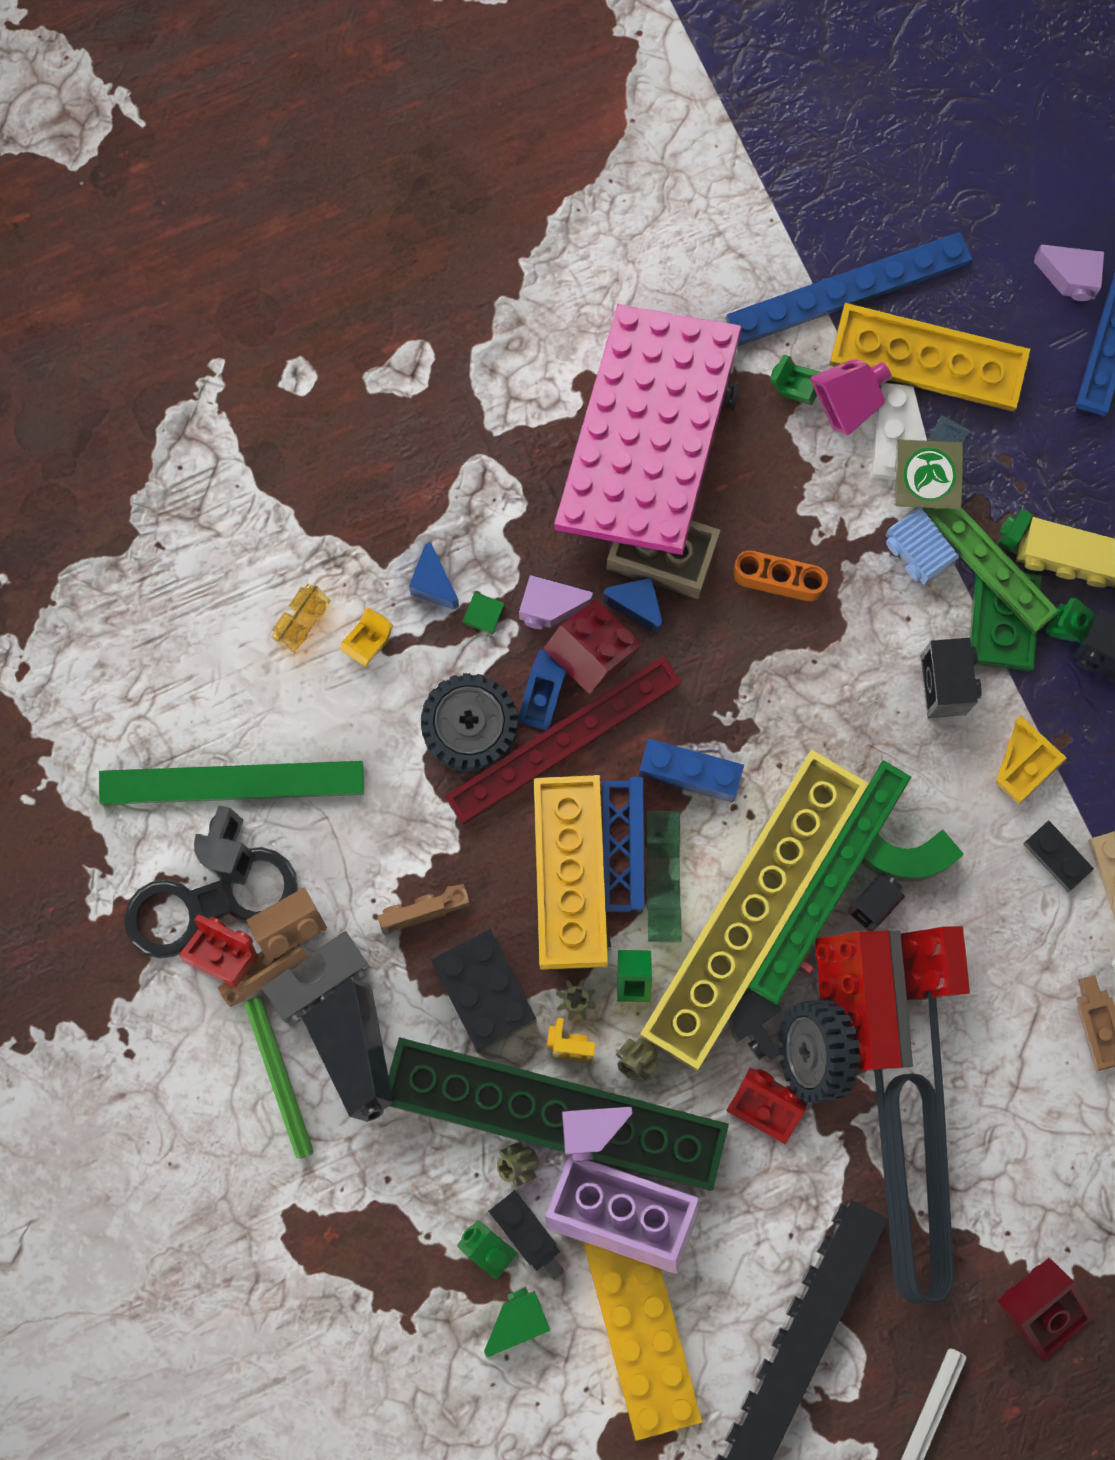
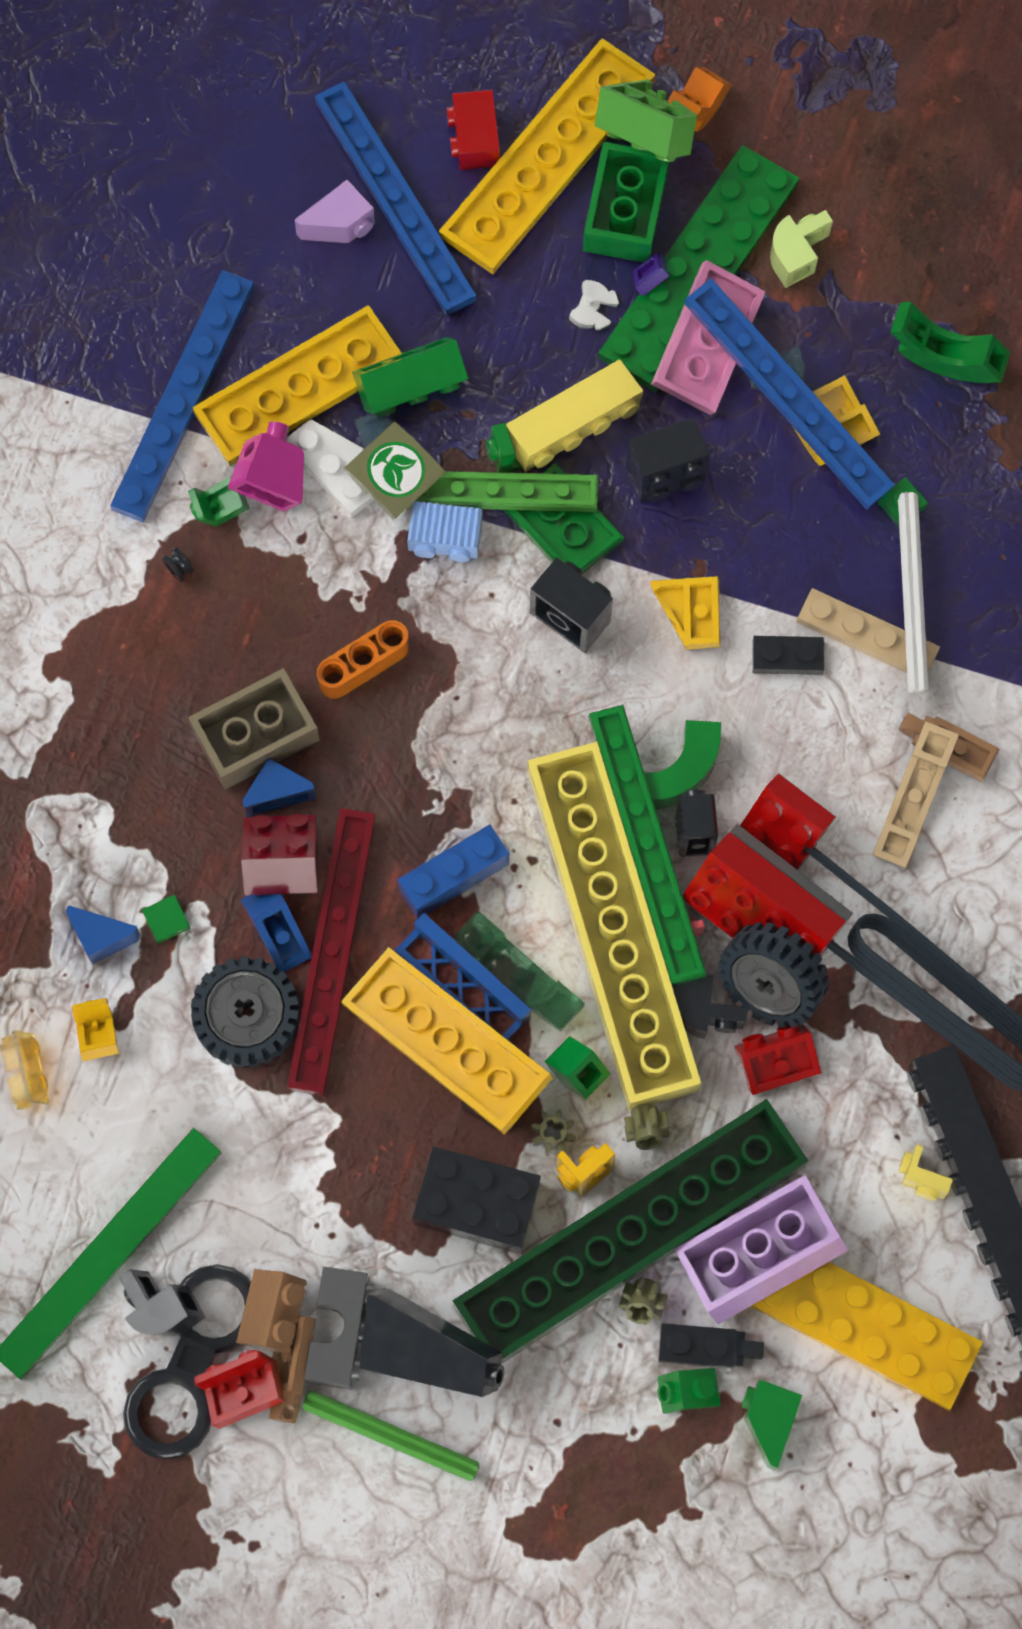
camera: 45 degrees left, 5 degrees down
medium nougat hinge [377,884,470,935] -> none
lavender slope [519,575,593,629] -> none
plate [554,304,741,555] -> none
lavender slope [562,1107,632,1161] -> none
green bracket [1045,598,1094,642] -> none
none -> green brick [352,337,468,417]
none -> tan slope [872,721,959,868]
none -> light yellow bracket [898,1144,953,1201]

